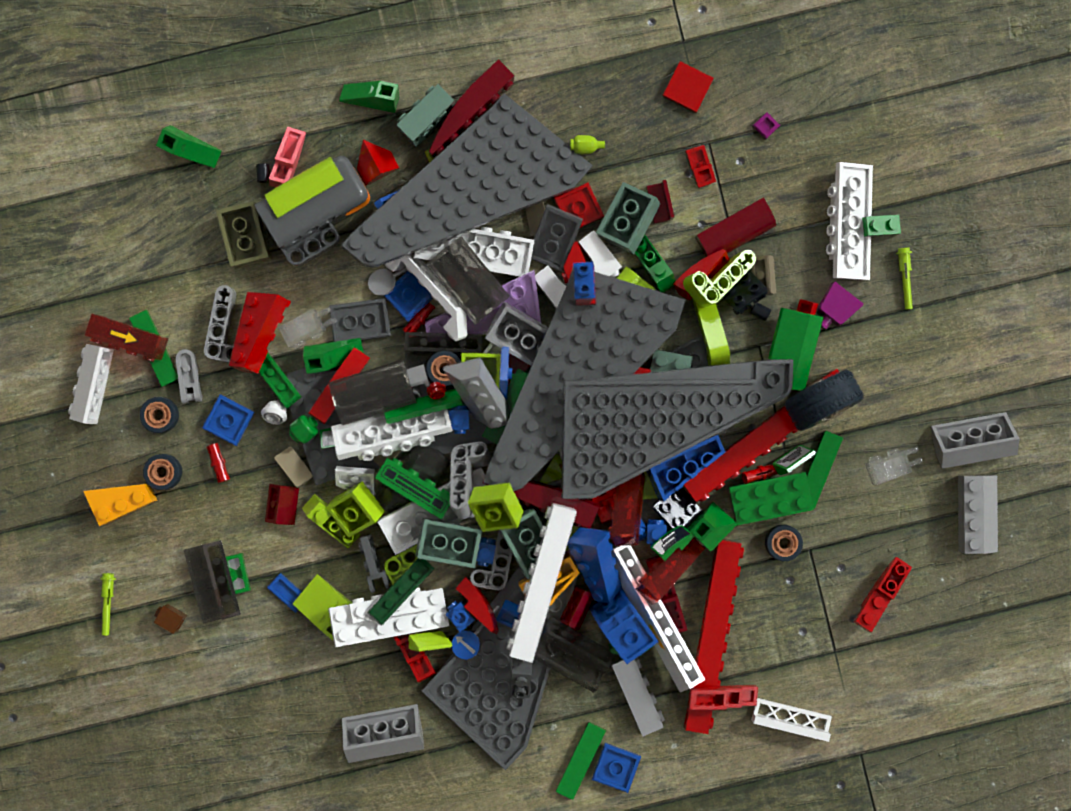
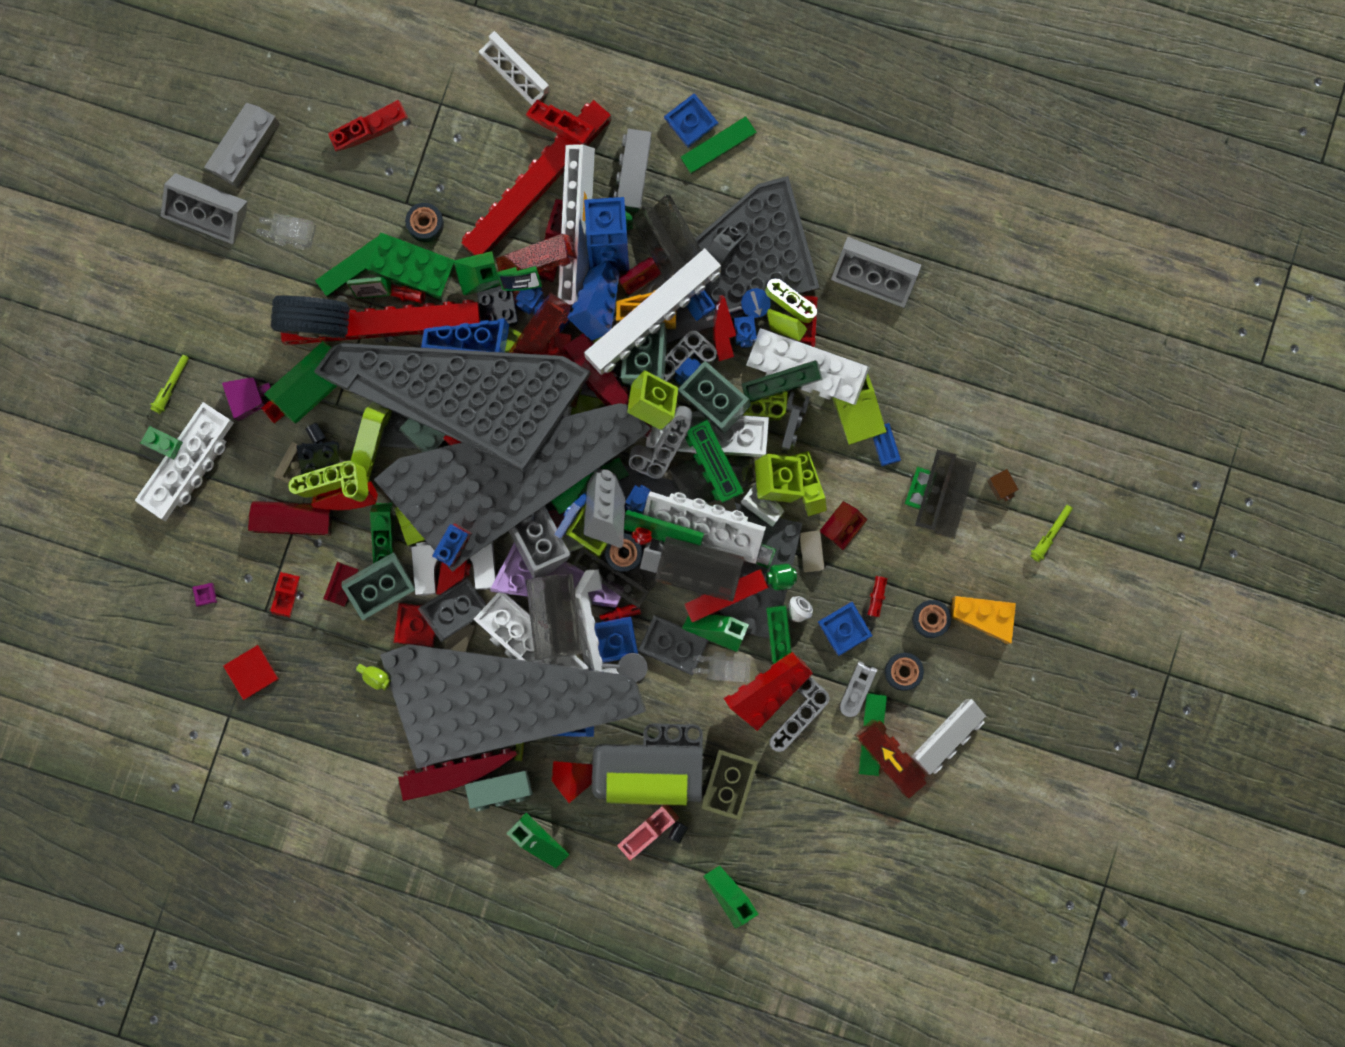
camera: 150 degrees left, 5 degrees down
none -> beam [765,279,817,323]

